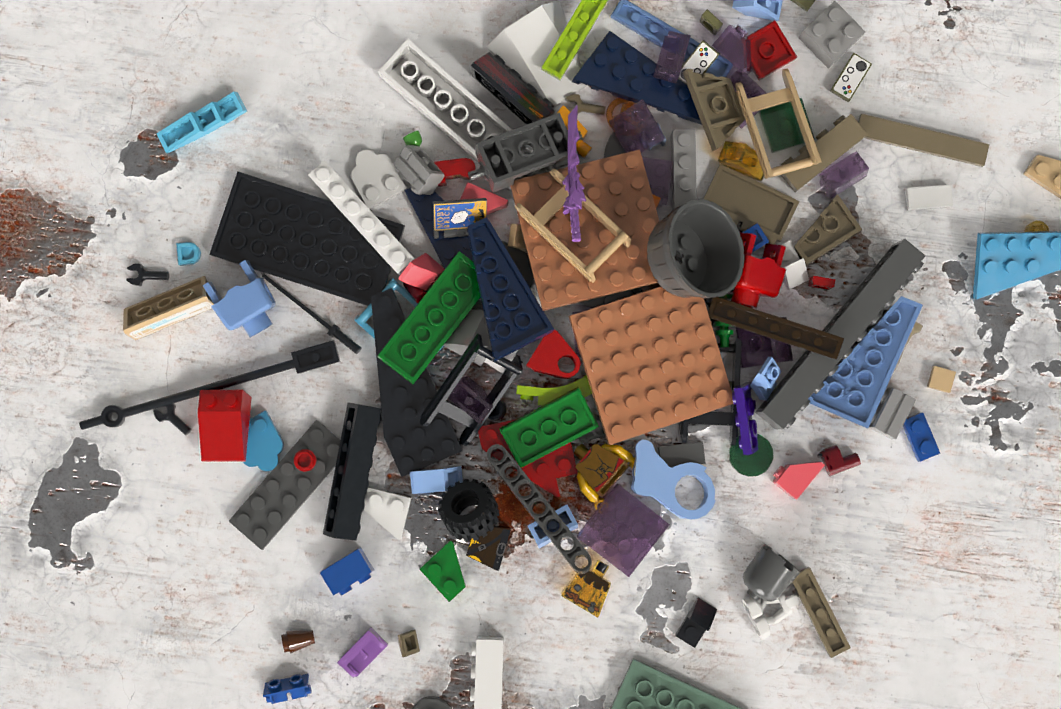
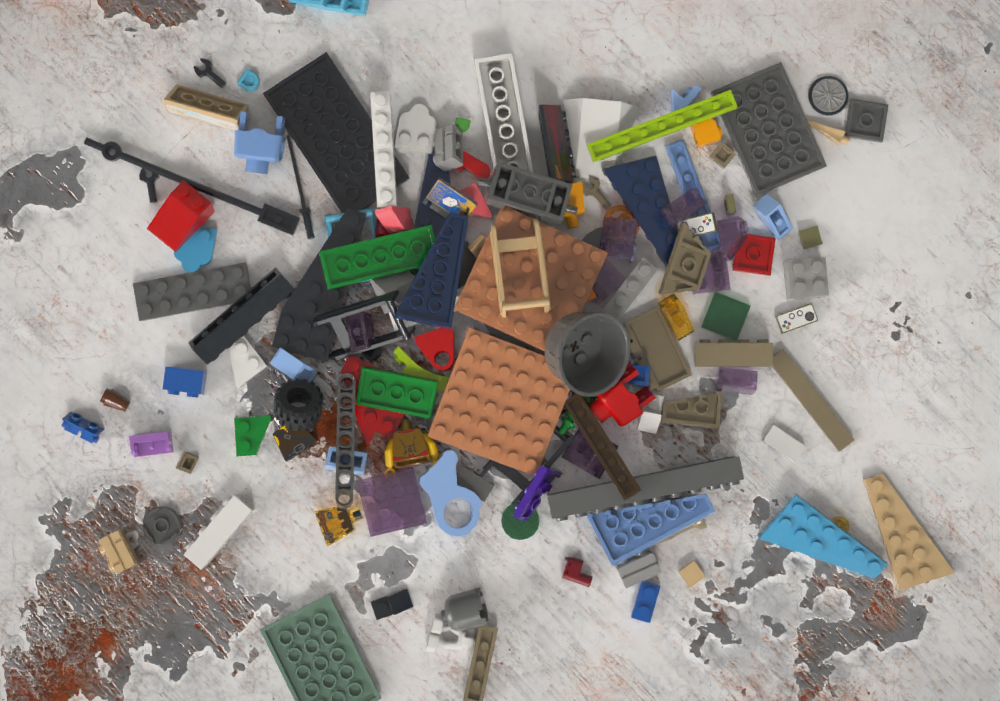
camera: 40 degrees right, 0 degrees up
red plate [294,449,317,472] -> none
medium lavender sword [562,105,586,242] -> none
tan piece [735,69,822,179] -> none
light blue slope [750,356,782,401] -> none
coral slope [772,462,825,500] -> none
red tile [808,276,836,290] -> none

